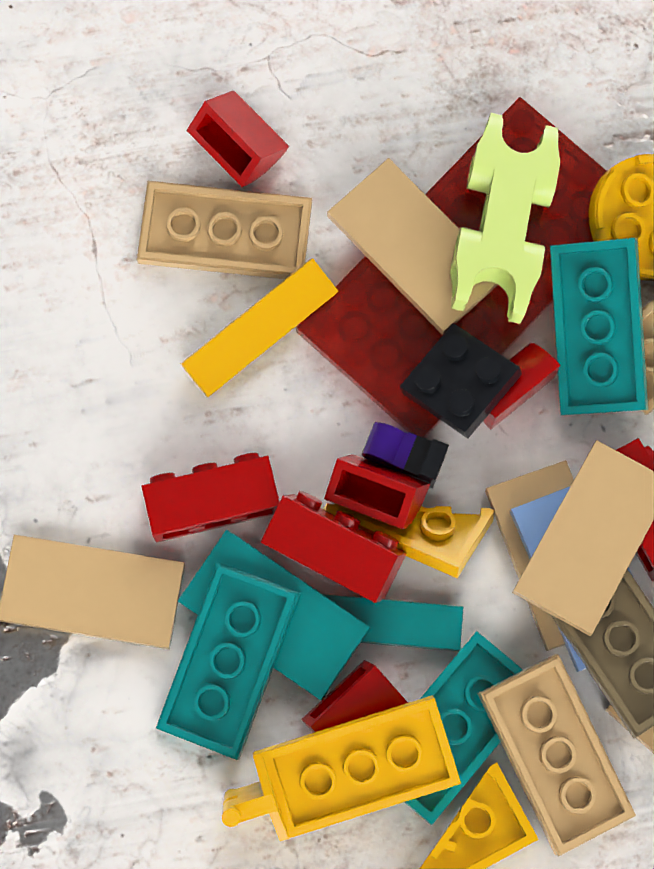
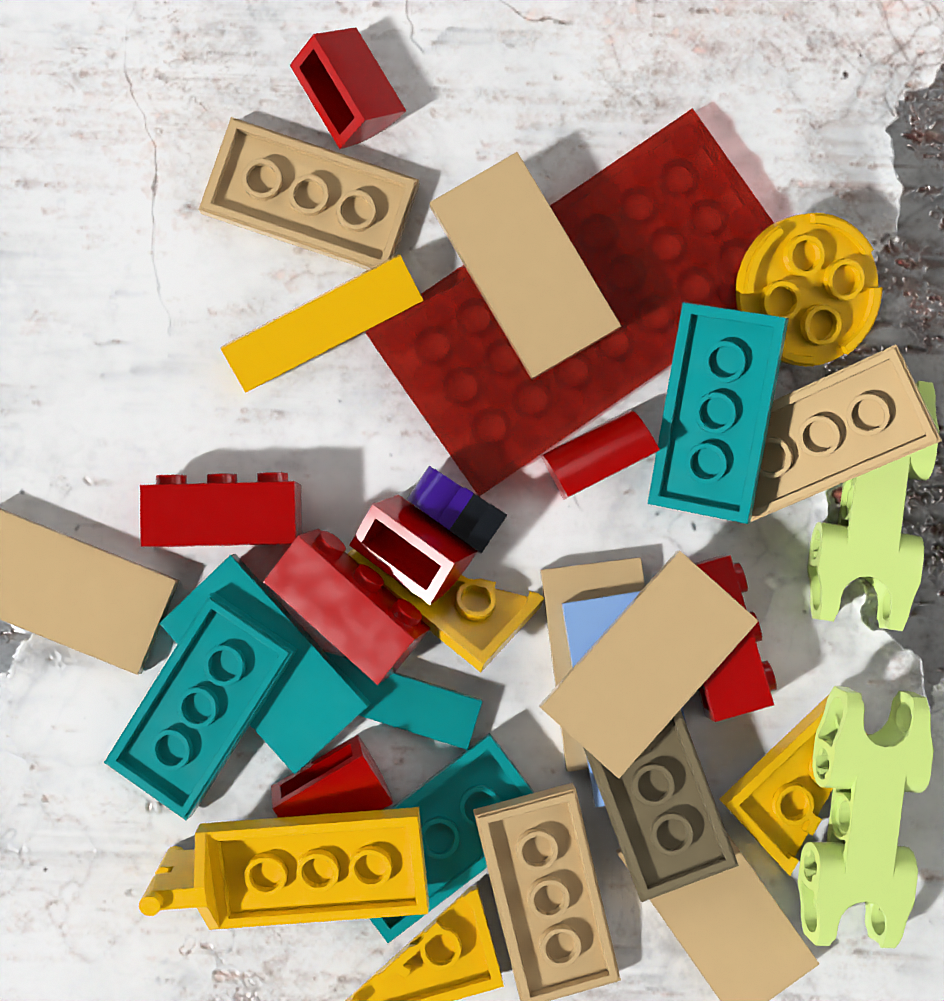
camera: 10 degrees right, 10 degrees up
black plate [399,323,522,439] -> none
yellowish green piece [450,113,560,324] -> none

